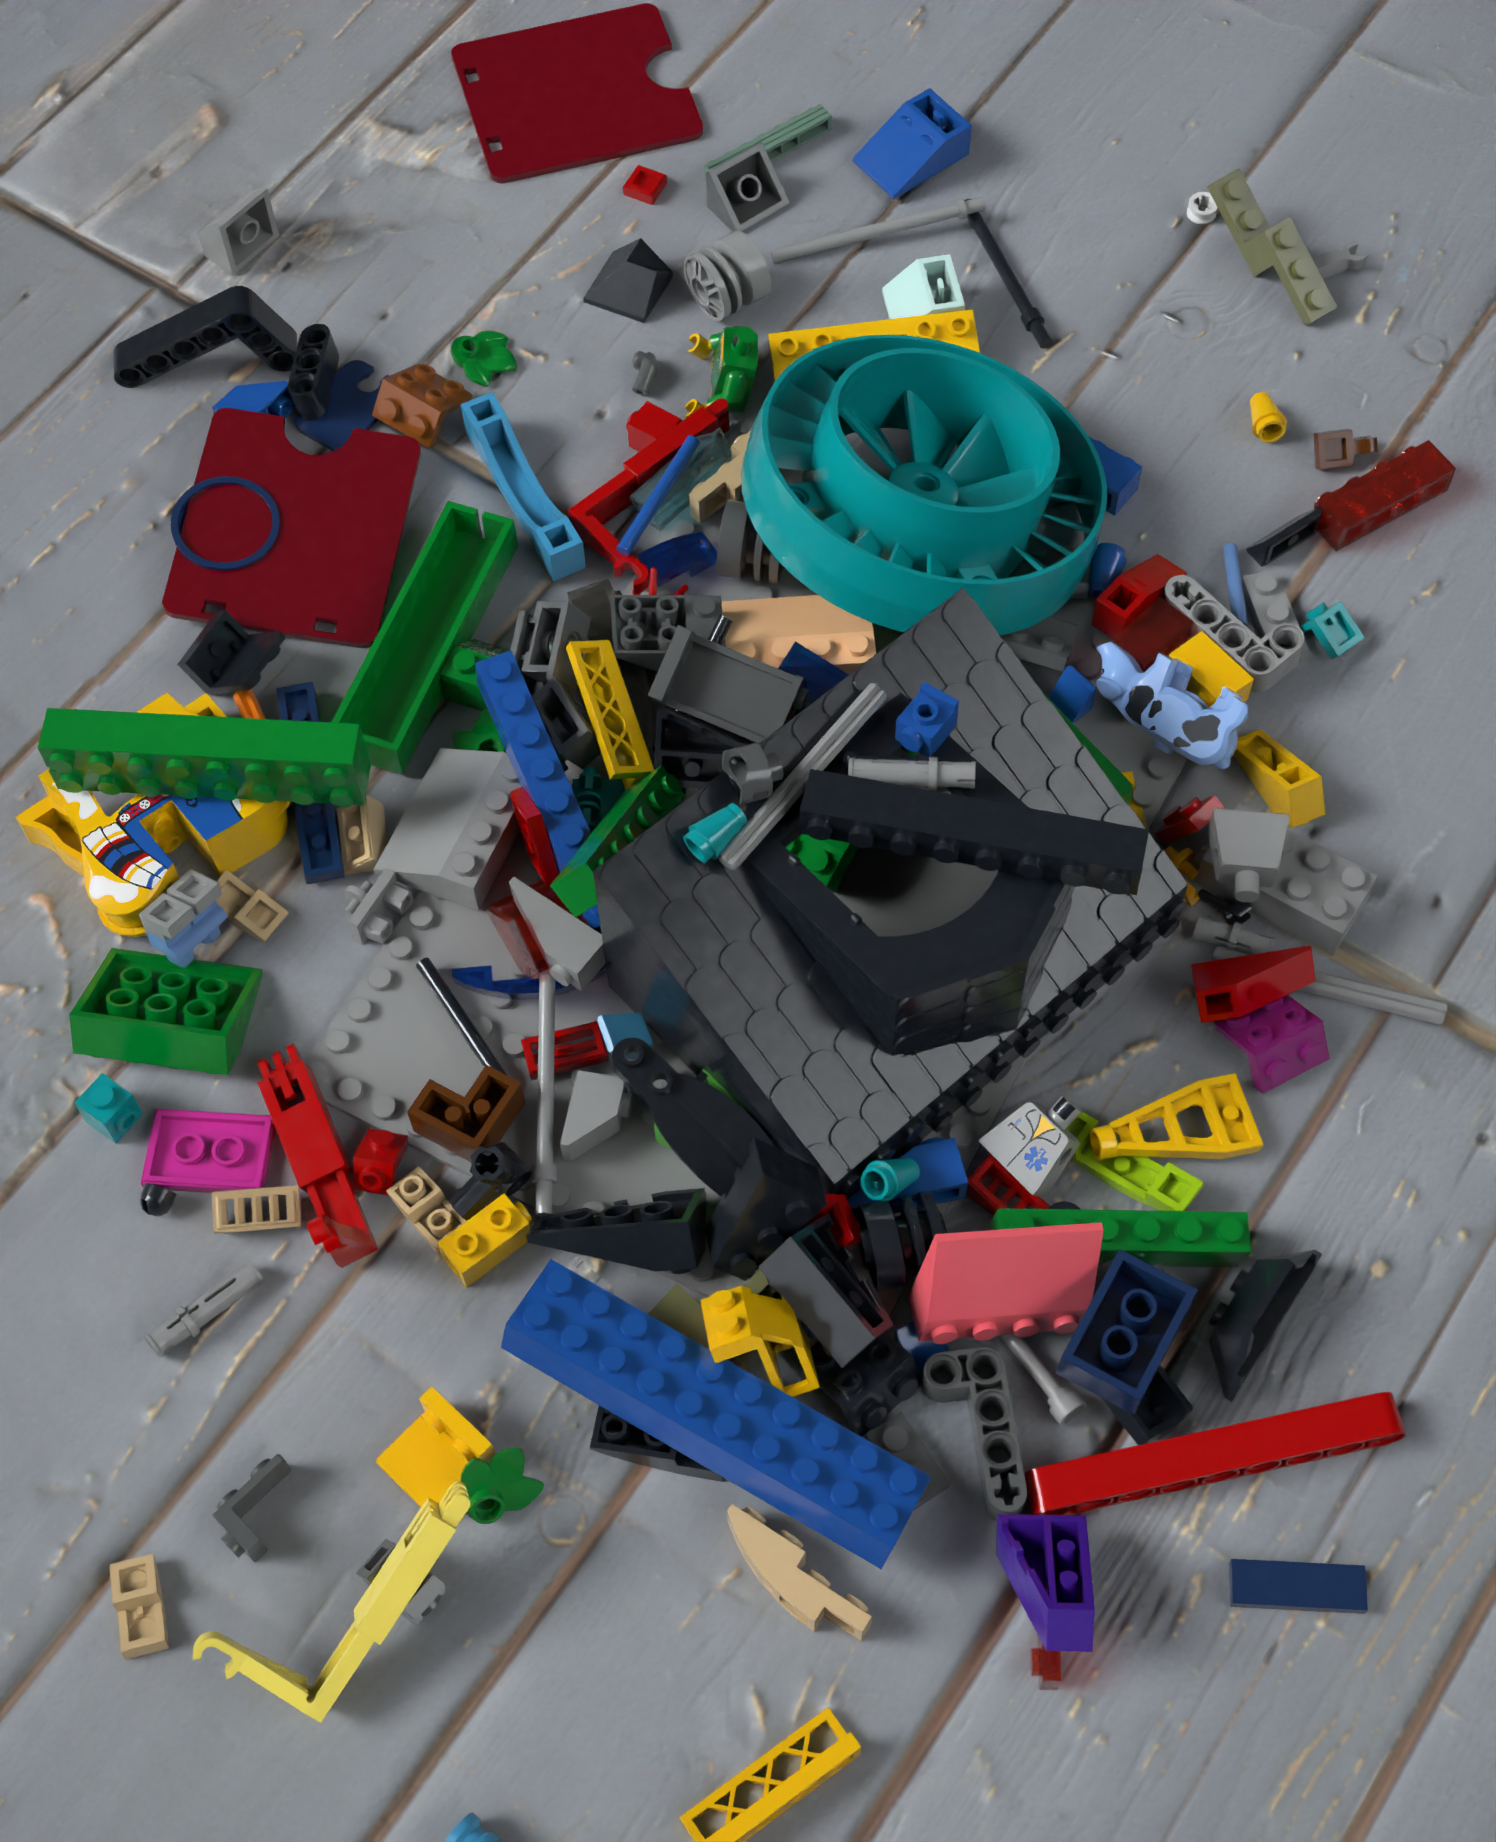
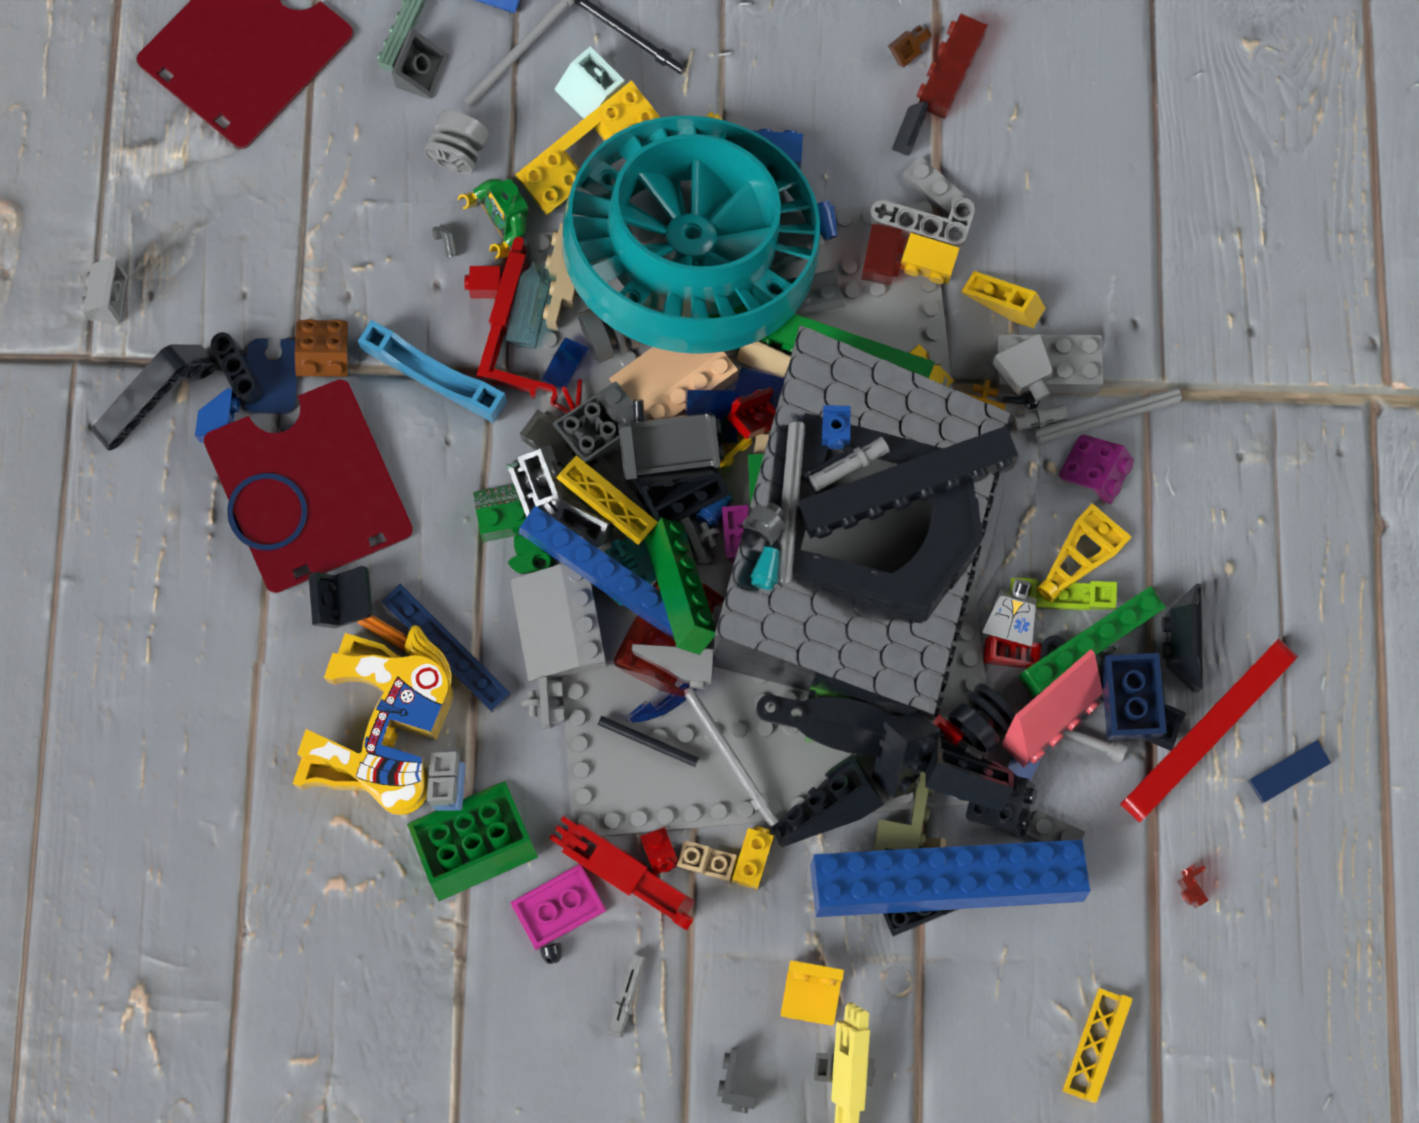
camera: 35 degrees left, 15 degrees up
green piece [38,708,371,807] -> none
teal brick [75,1073,143,1144] -> none
tan slope [212,1185,302,1234] -> none
tan slope [216,870,289,943] -> none
green piece [332,501,518,775] -> none
tan slope [336,794,388,875] -> none
reddish brown brick [407,1065,525,1163] -> none
black piece [449,1142,533,1221] -> none
green plate [450,331,517,387] -> none
green plate [460,1448,544,1524] -> none
red tile [509,787,559,887] -> none
red tile [521,1021,609,1081] -> none
light grey slope [560,1070,633,1161] -> none
black slope [584,238,673,323] -> none
dark azure slope [597,1012,653,1060] -> none
blue bar [616,435,700,556] -> none
red tile [623,165,667,205] -> none
yellow piece [700,1286,820,1397] -> none
tan slope [727,1504,872,1641] -> none
blue slope [848,1137,968,1223] -> none
teal cone [861,1158,920,1202] -> none
dark grey beam [922,1347,1027,1521] -> none
dark purple wedge [996,1514,1095,1652] -> none
blue slope [1049,665,1096,723] -> none
red slope [1092,554,1187,644] -> none
light blue animal [1096,642,1249,769] -> none
red plate [1155,795,1224,845] -> none
red slope [1191,945,1316,1023] -> none
medium blue bar [1223,543,1248,627] -> none
yellow cone [1250,392,1287,443] -> none
teal bracket [1300,601,1365,659] -> none

